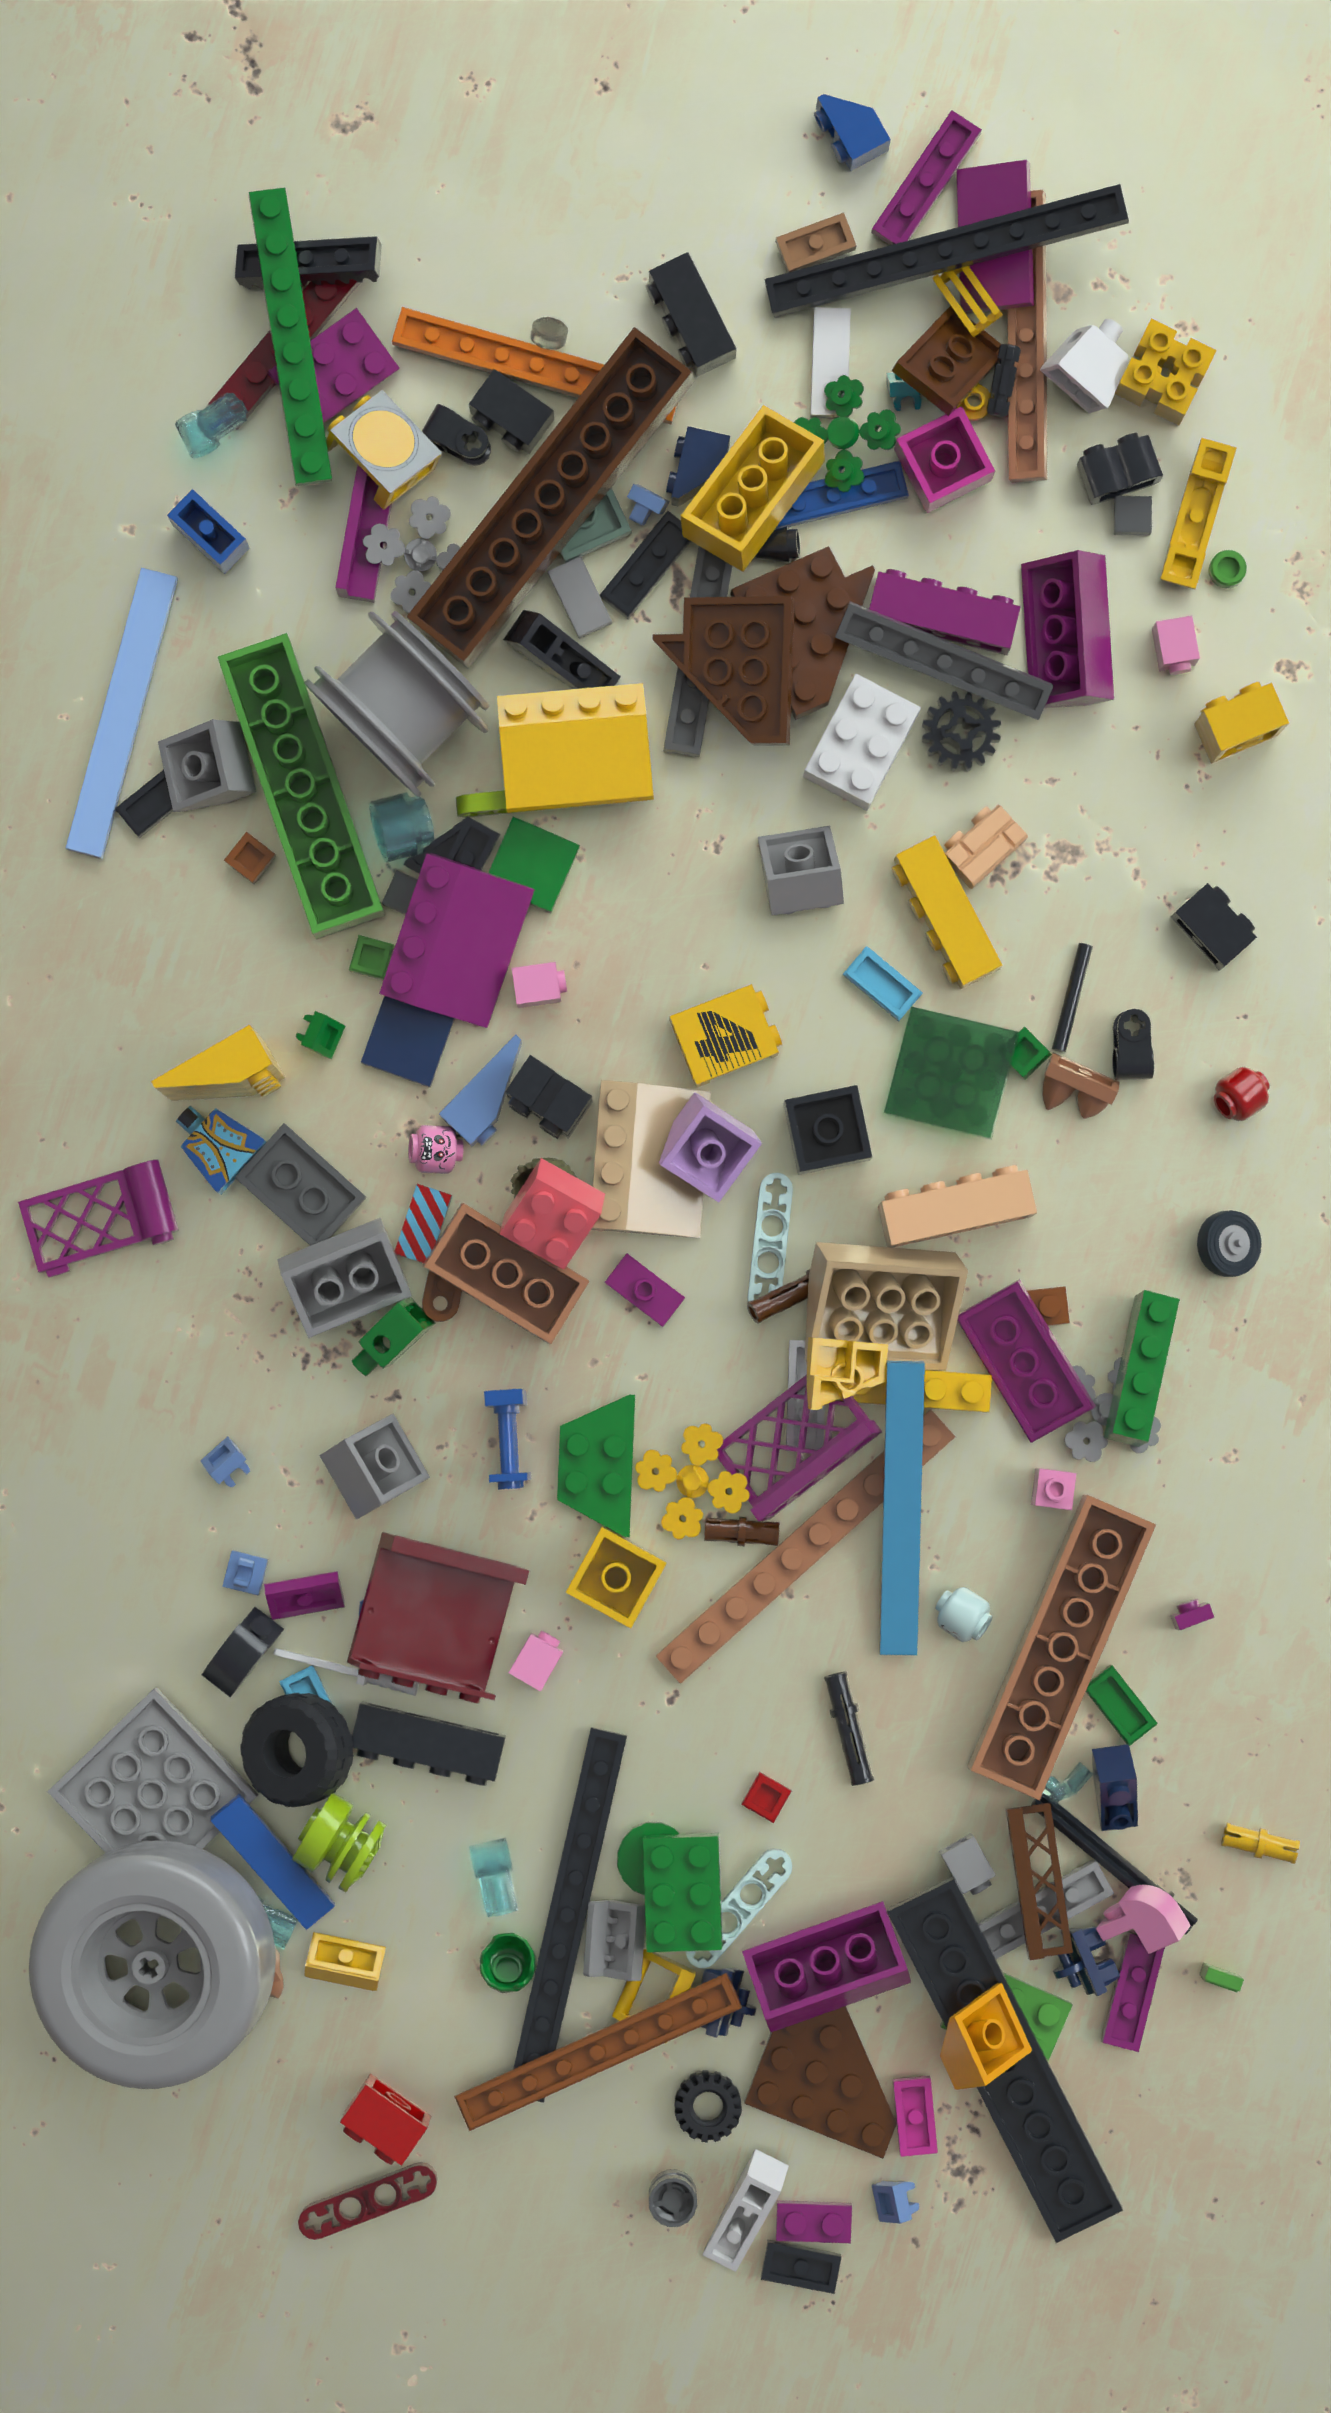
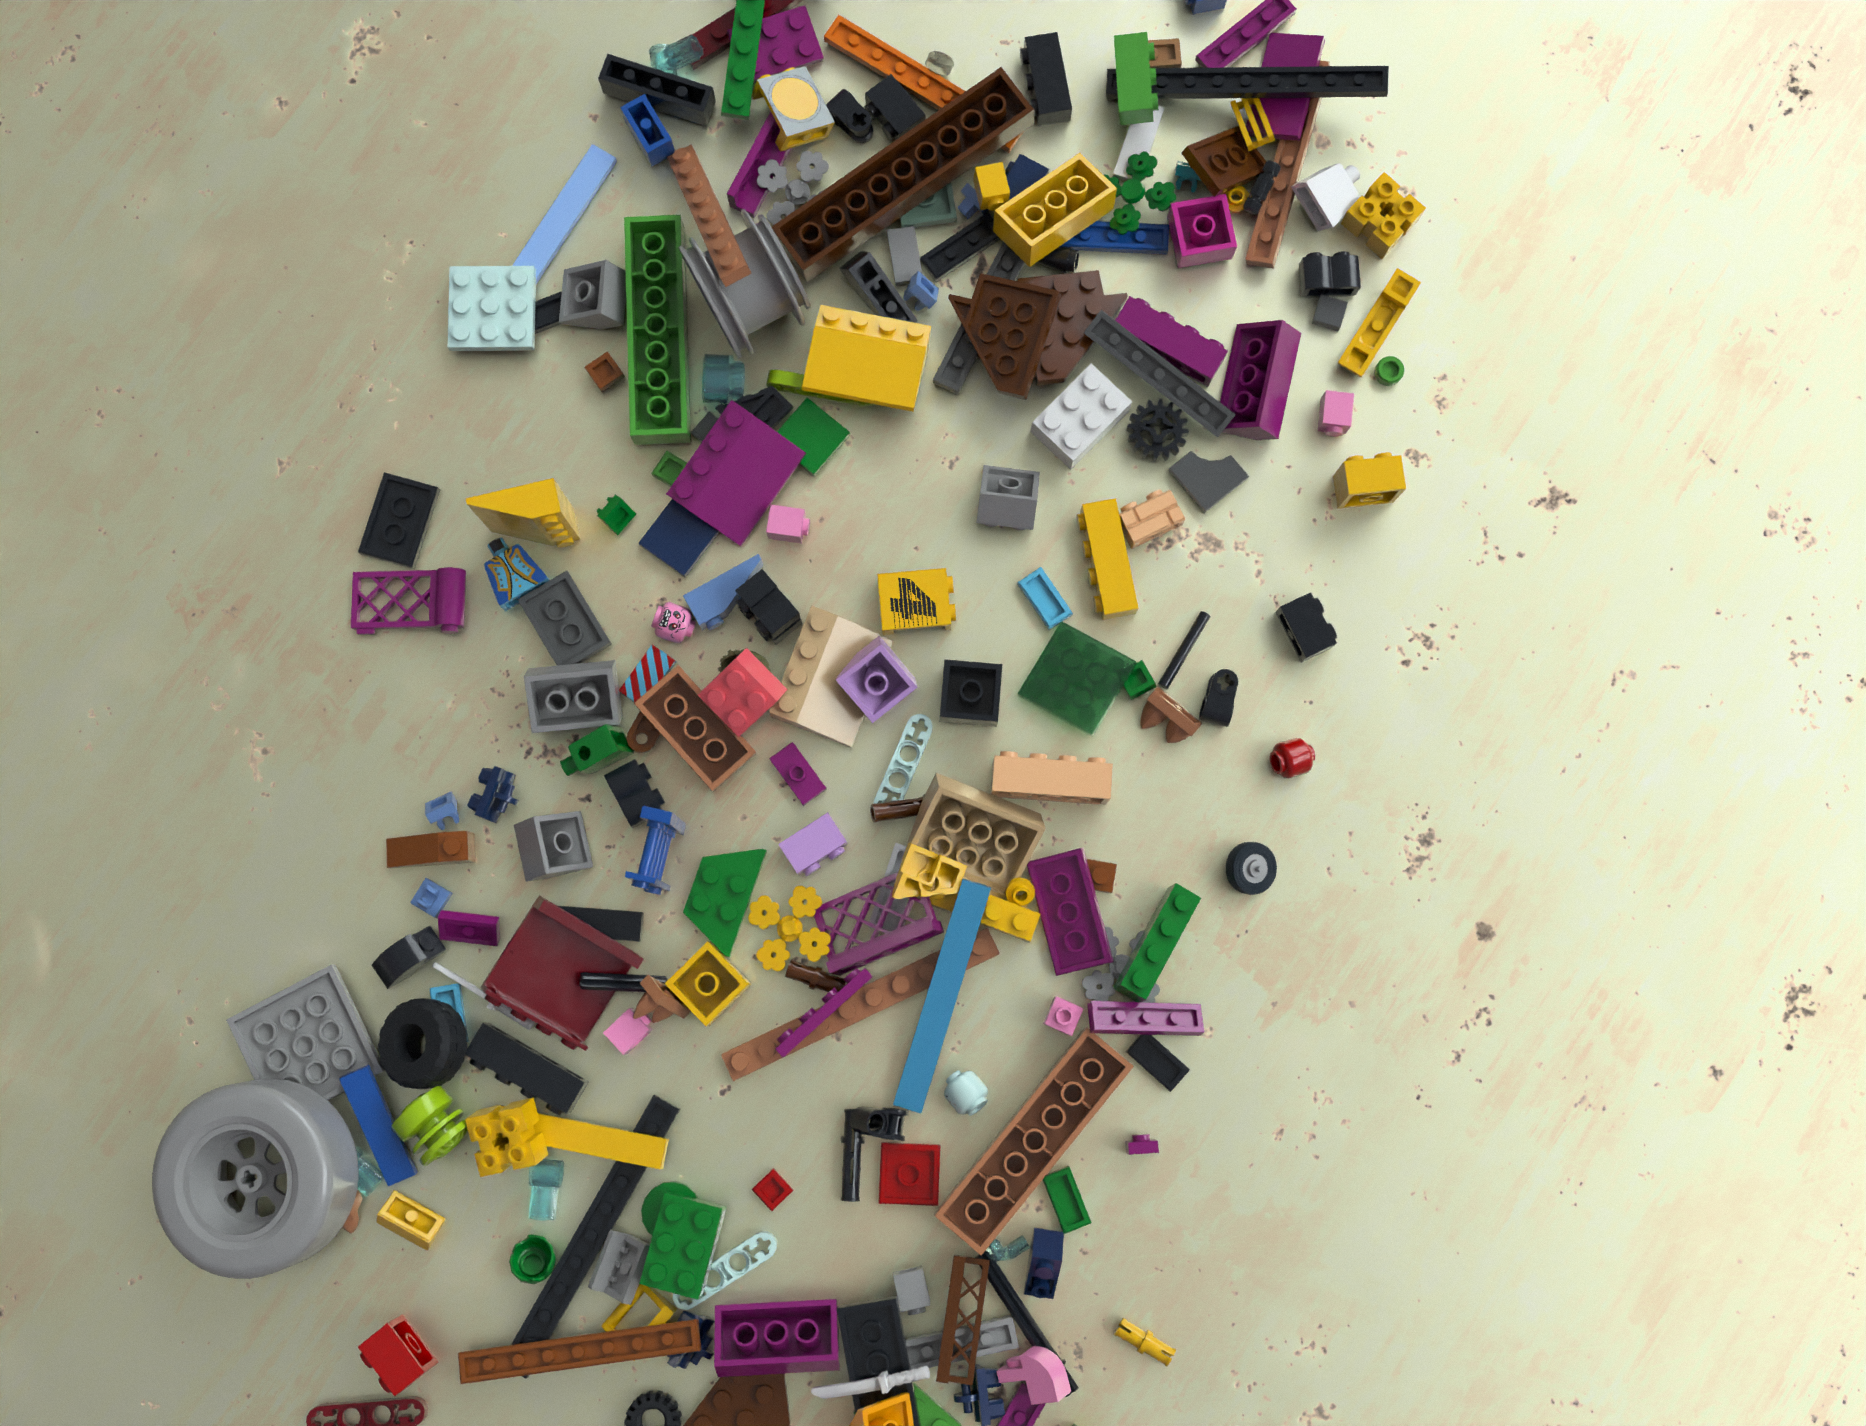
camera: 20 degrees right, 5 degrees down
none -> black tile [358,472,440,570]
none -> dark orange slope [386,831,476,868]
none -> light aqua plate [447,266,536,351]
none -> yellow brick [465,1097,548,1177]
none -> dark blue hips [467,766,519,823]
none -> yellow tile [496,1105,669,1169]
none -> black tile [558,906,644,942]
none -> black axle [579,972,668,992]
none -> black brick [598,54,716,126]
none -> black brick [604,759,665,828]
none -> nougat tile [633,975,691,1023]
none -> nougat plate [667,144,752,287]
none -> magenta plate [775,967,873,1057]
none -> lavender brick [778,812,847,876]
none -> white sword [811,1366,930,1399]
none -> black piece [850,1106,909,1141]
none -> red tile [879,1142,941,1206]
none -> medium blue tile [903,271,939,311]
none -> yellow brick [973,162,1010,211]
none -> yellow plate [1005,877,1035,906]
none -> plate [1087,1001,1205,1036]
none -> bright green brick [1114,32,1159,125]
none -> black tile [1126,1035,1190,1092]
none -> dark grey tile [1168,451,1249,513]

